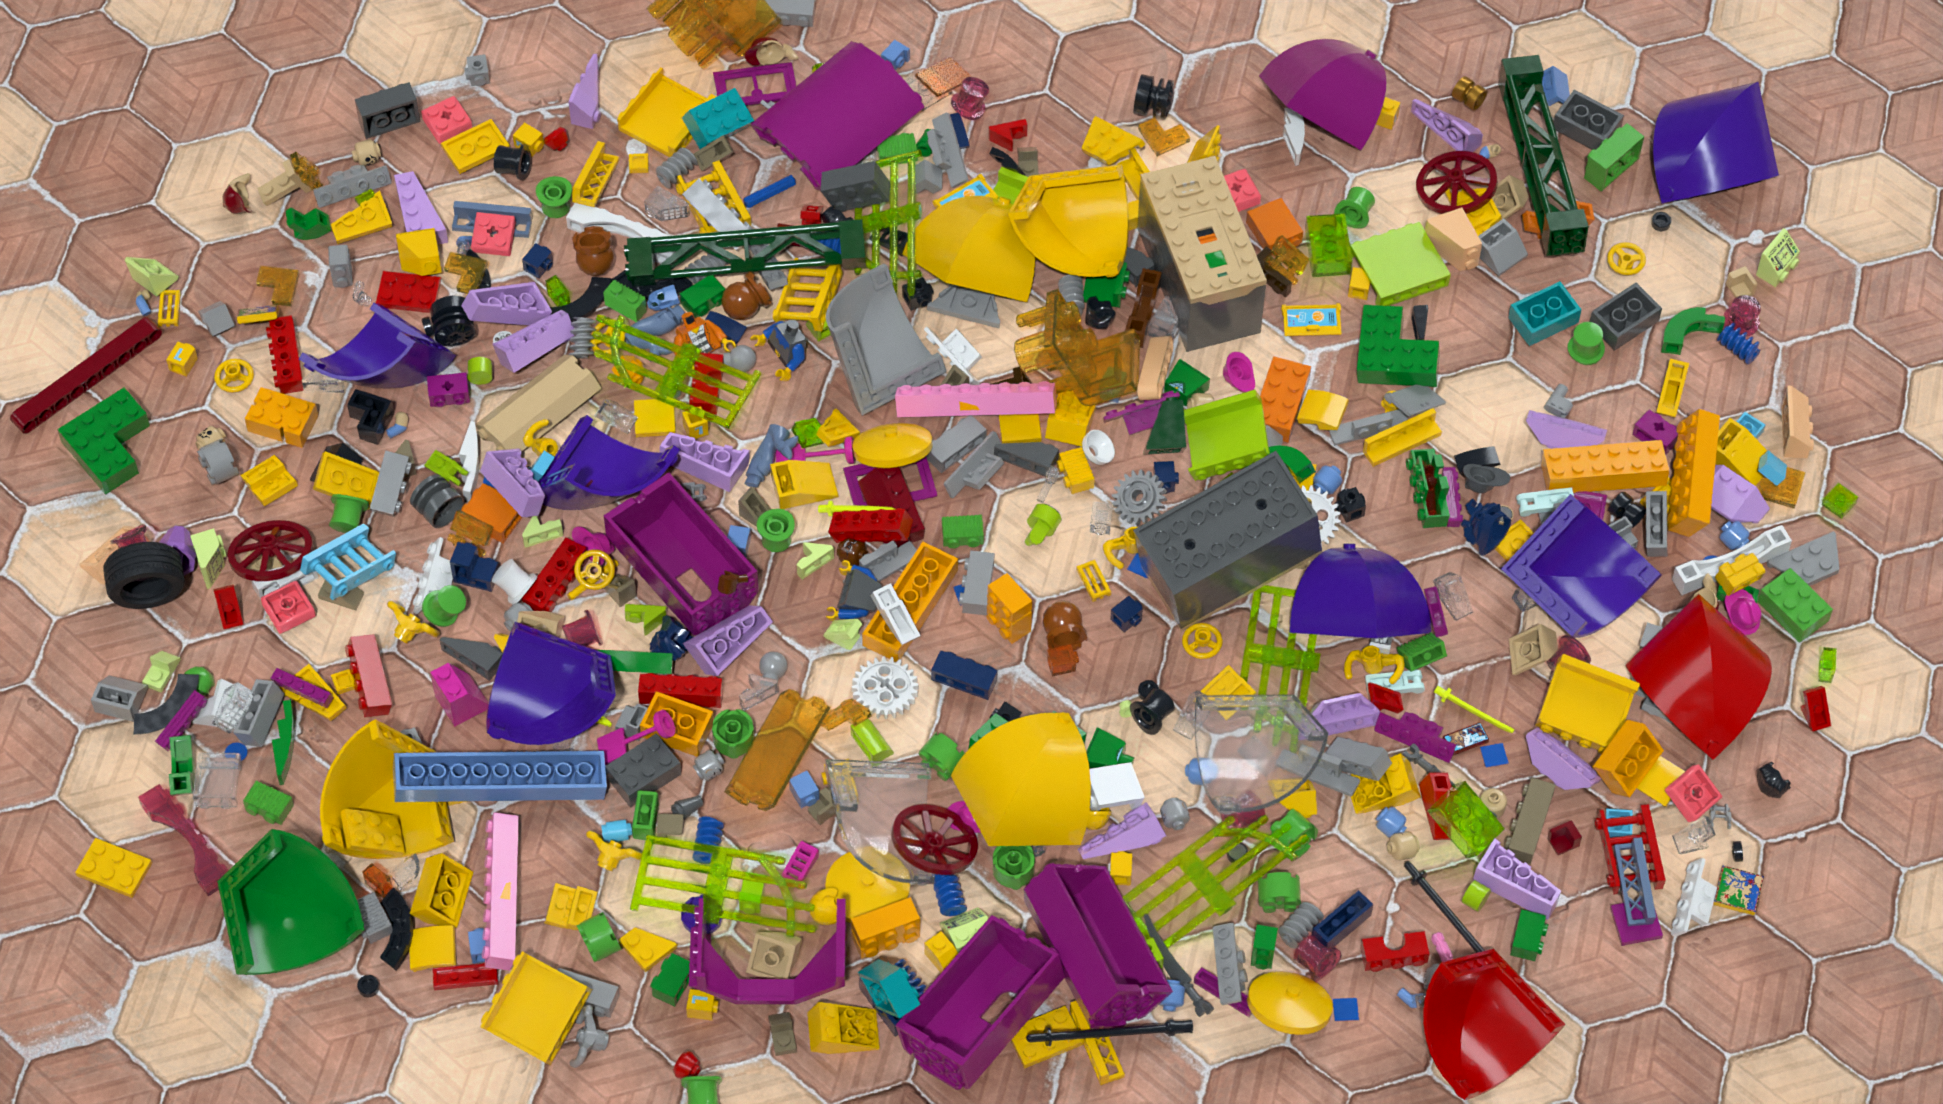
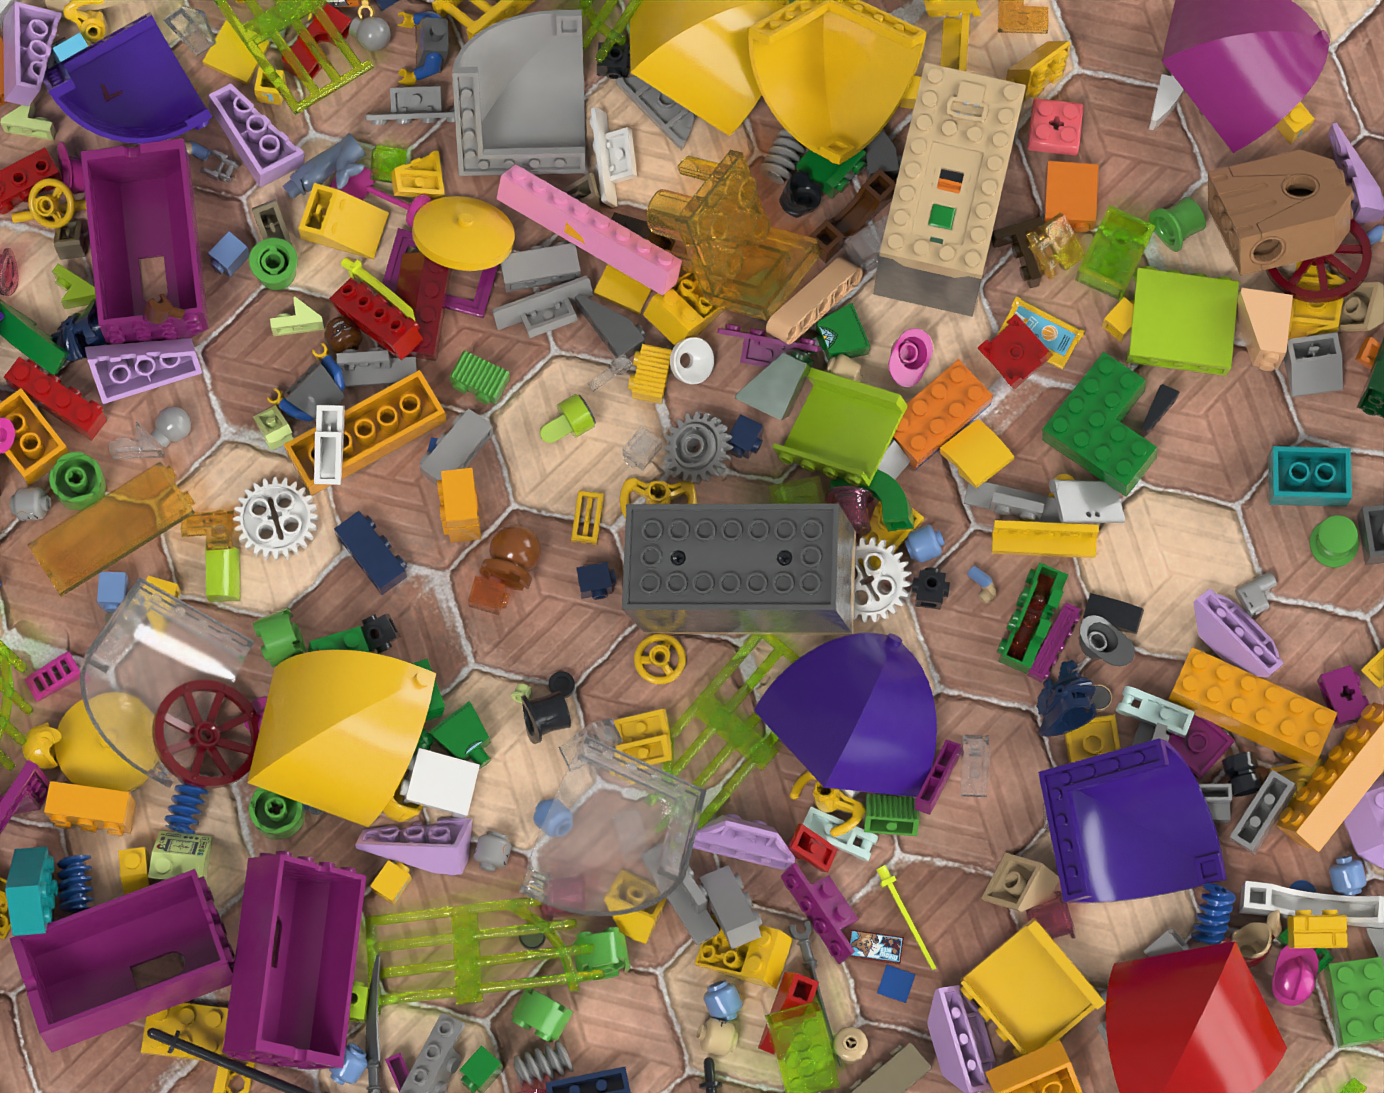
camera: 30 degrees right, 15 degrees up
none -> light grey bracket [365,85,455,125]
none -> arm [967,566,997,604]
none -> red panel [977,314,1053,389]
none -> blue piece [1191,883,1236,944]
none -> medium nougat piece [1208,149,1354,276]

